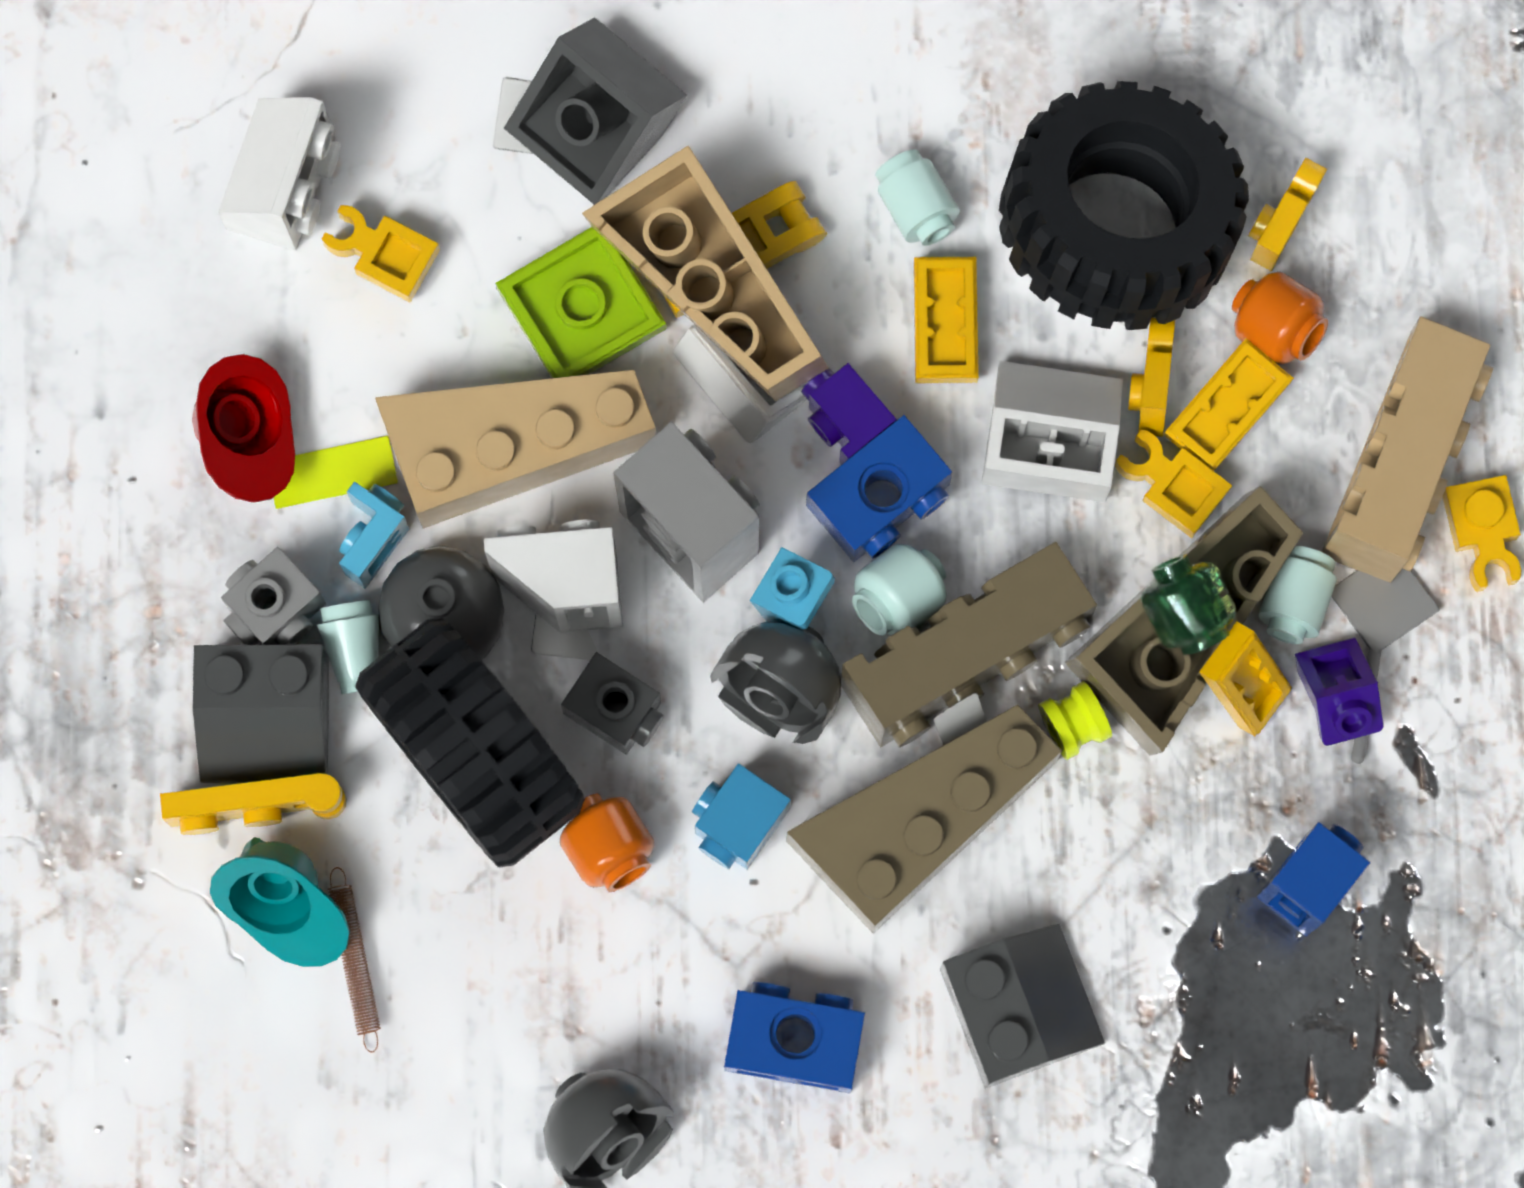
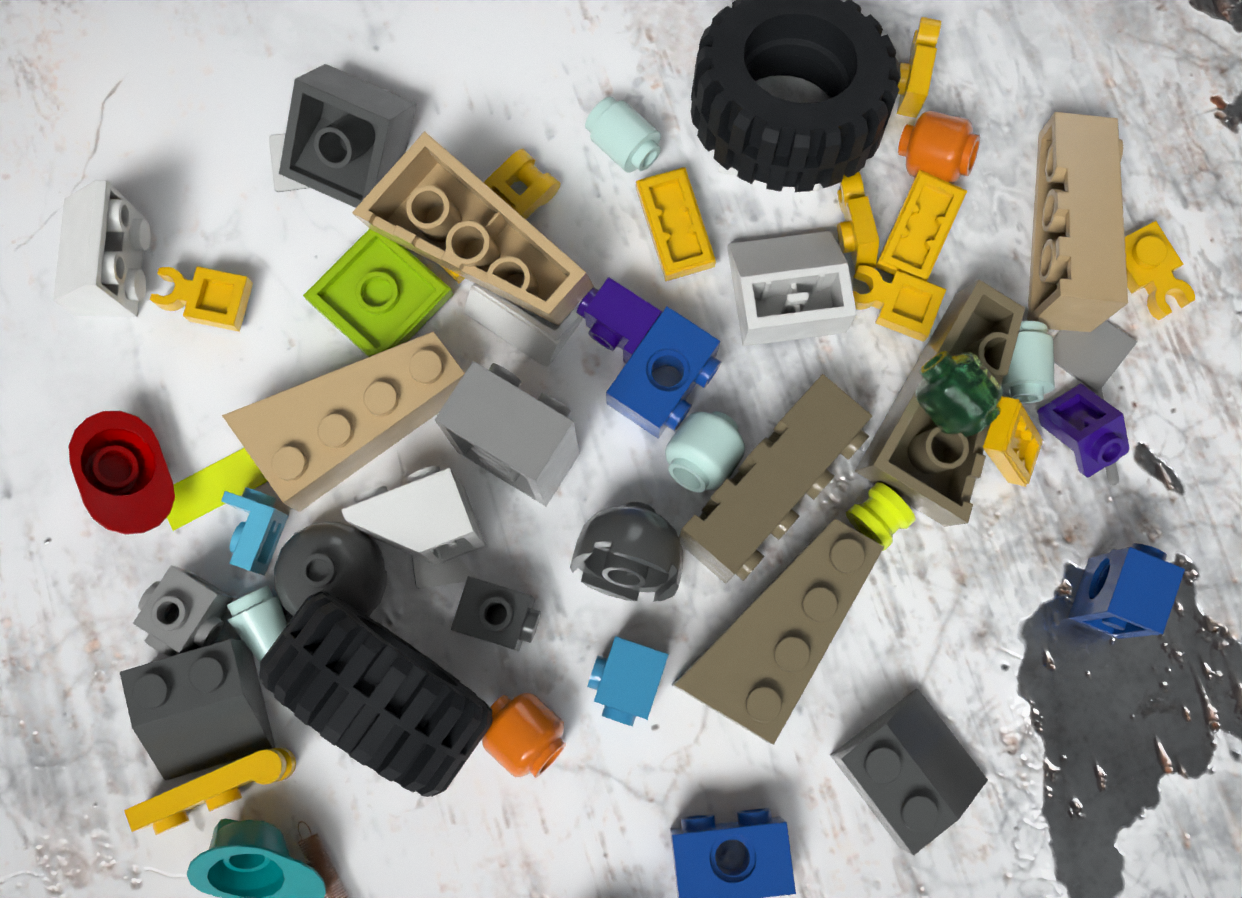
camera: 15 degrees left, 0 degrees up
medium azure bracket [749,547,835,630] -> none
white sticker [933,693,987,745] -> none

